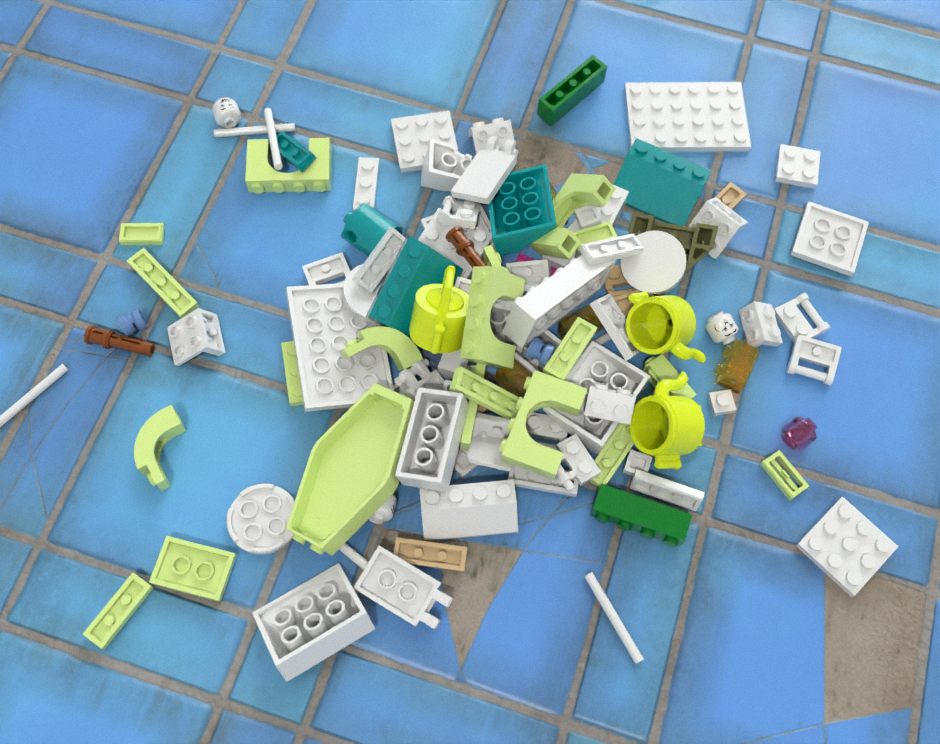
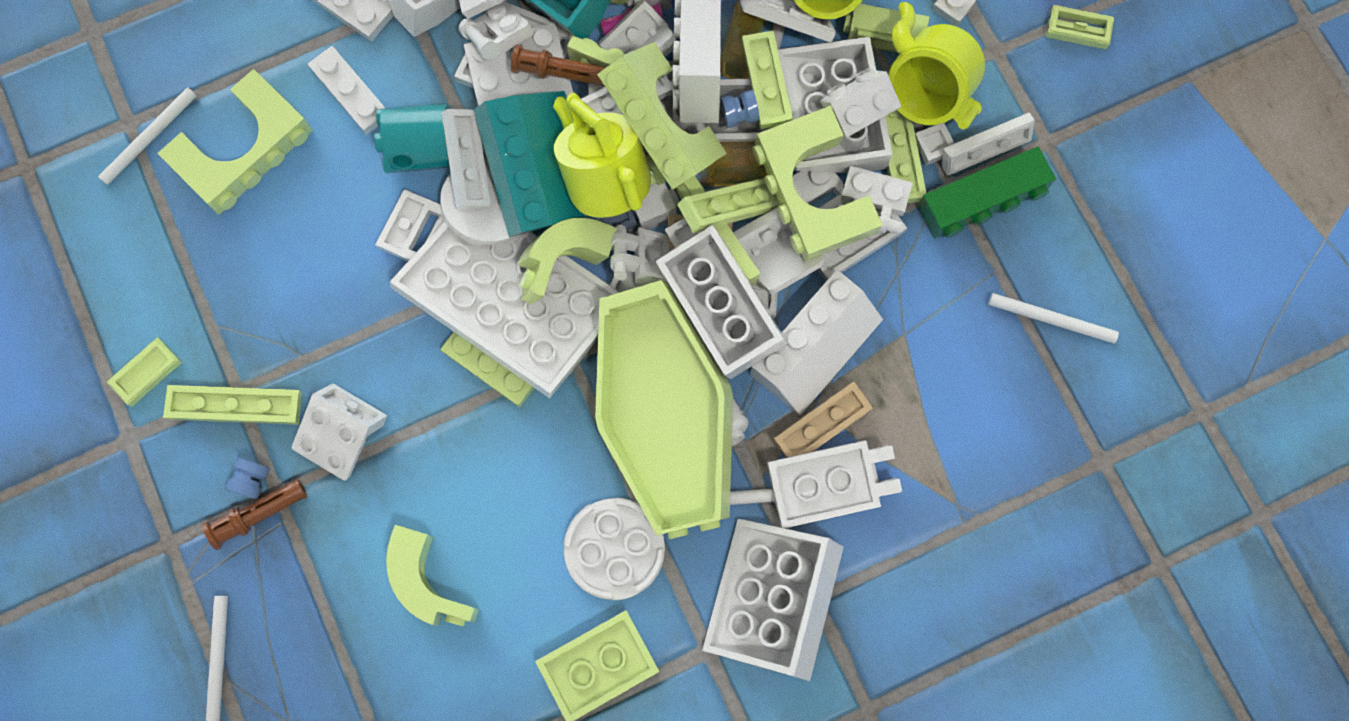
camera: 40 degrees left, 10 degrees up
white head [212,97,241,128] -> none
white bar [264,108,282,170] -> none
teal tile [269,131,316,172] -> none
white plate [796,496,899,597] -> none

